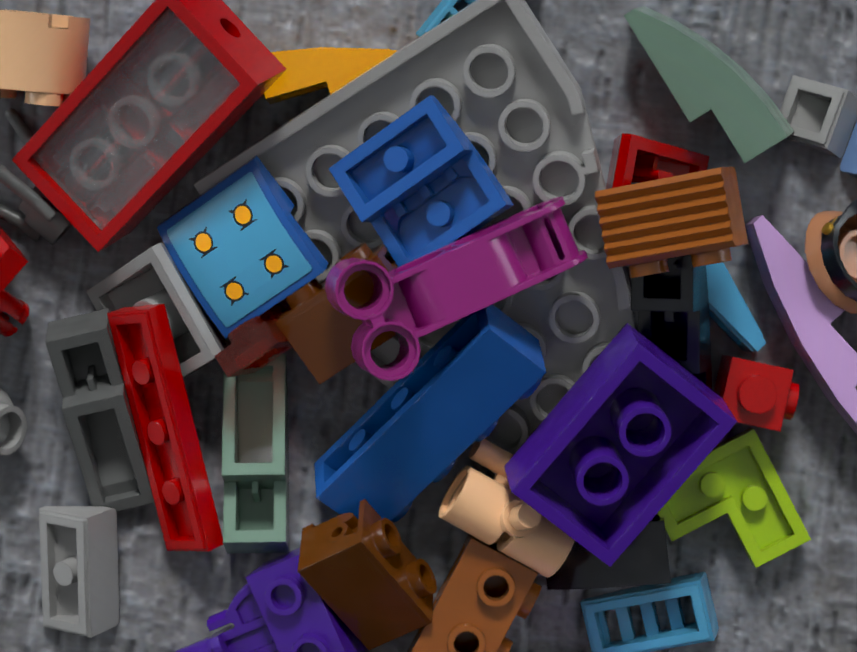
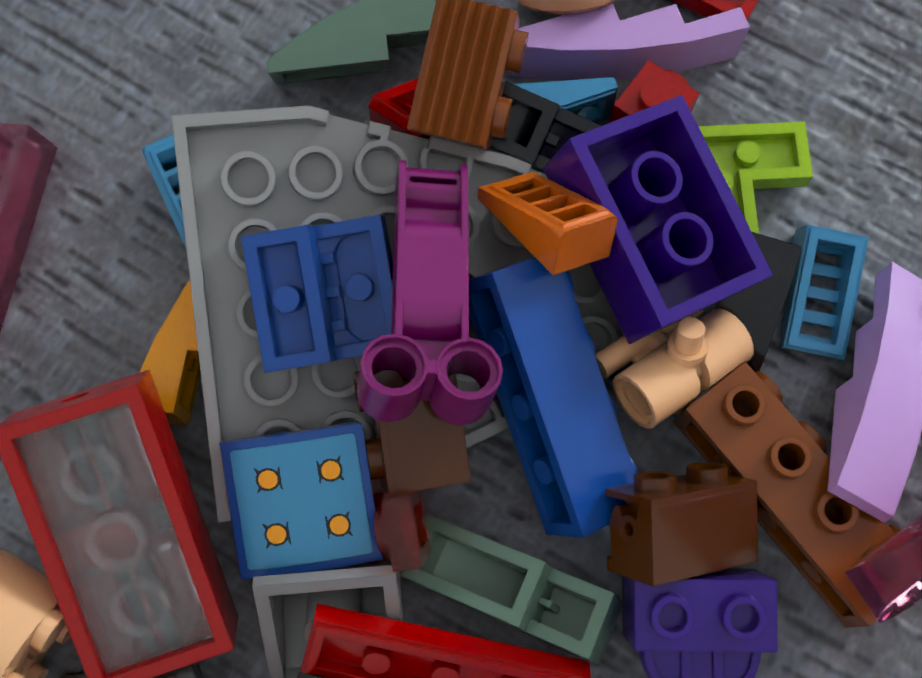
camera: 65 degrees left, 15 degrees down
none -> orange slope [477,172,618,275]

